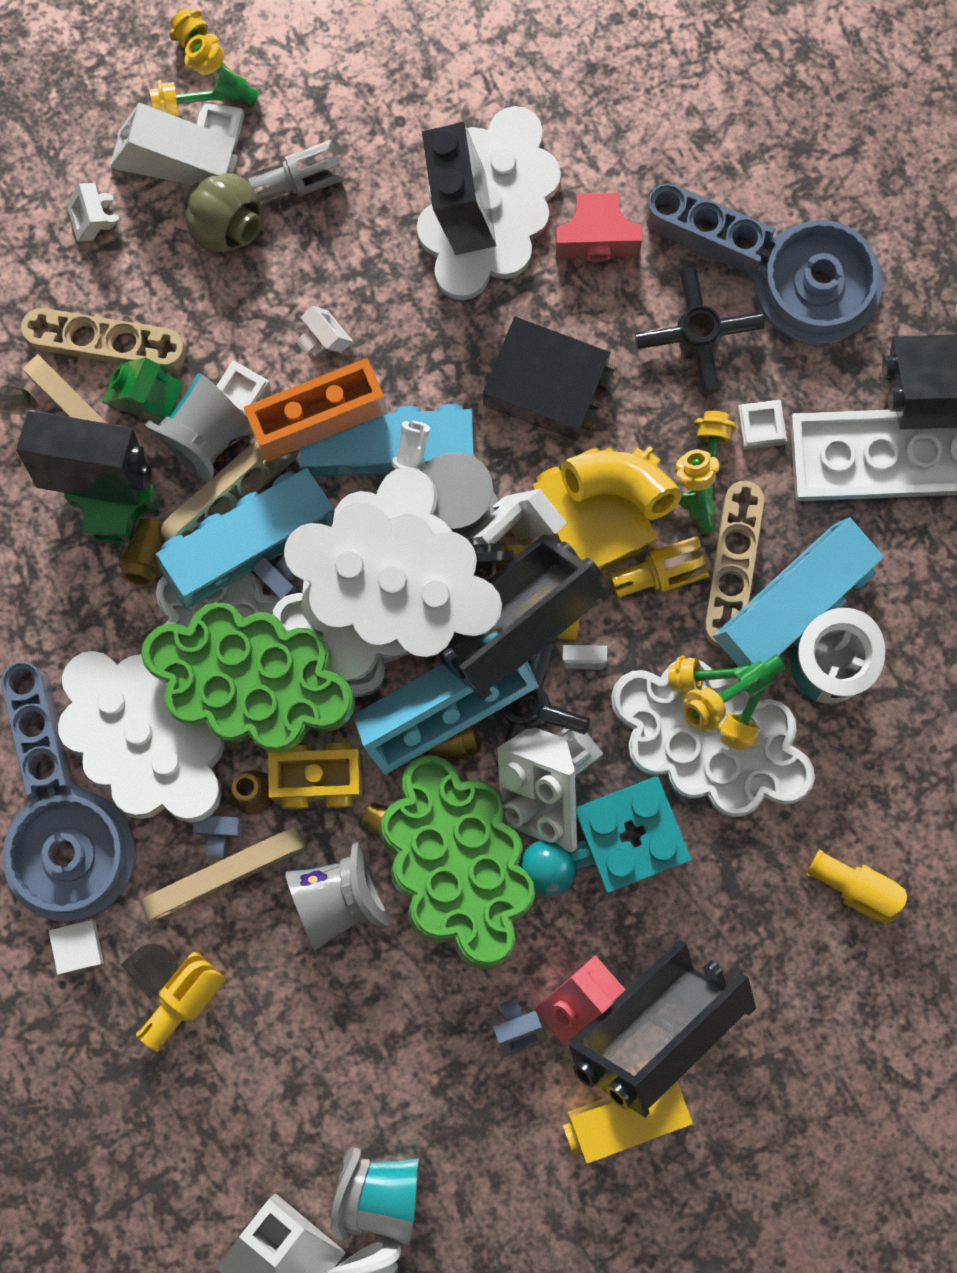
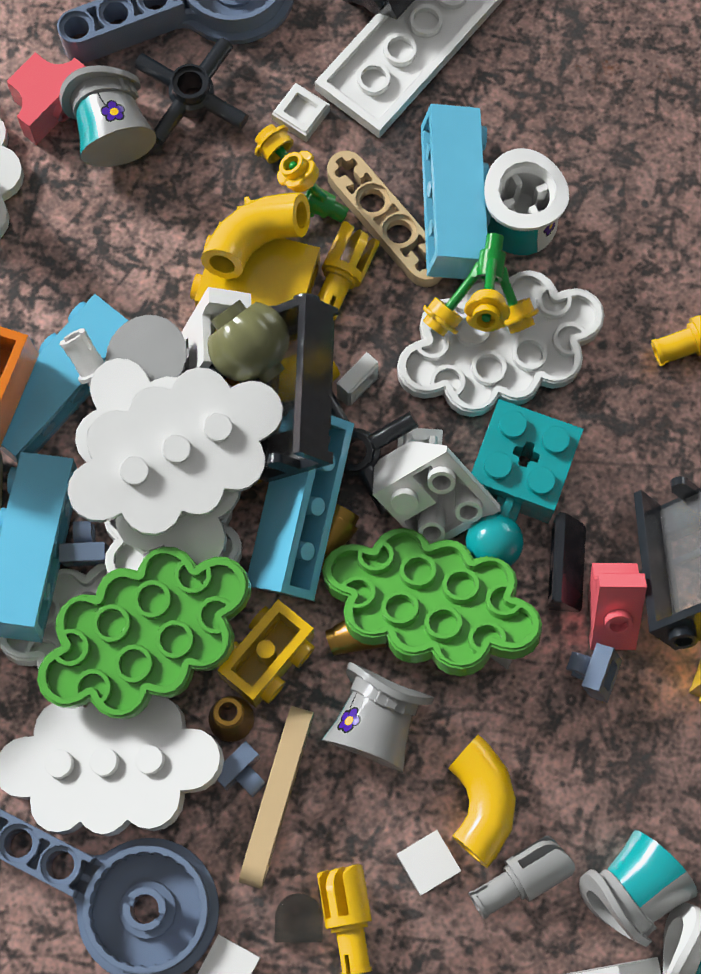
camera: 55 degrees left, 5 degrees down
black brick [483,316,615,441] -> none
none -> light grey hat [59,65,156,167]
none -> olive plant [207,300,290,384]
none -> white tile [396,830,461,896]
none -> yellow cylinder [448,734,516,868]
none -> light grey arm [468,836,575,919]
none -> black slope [547,512,586,612]

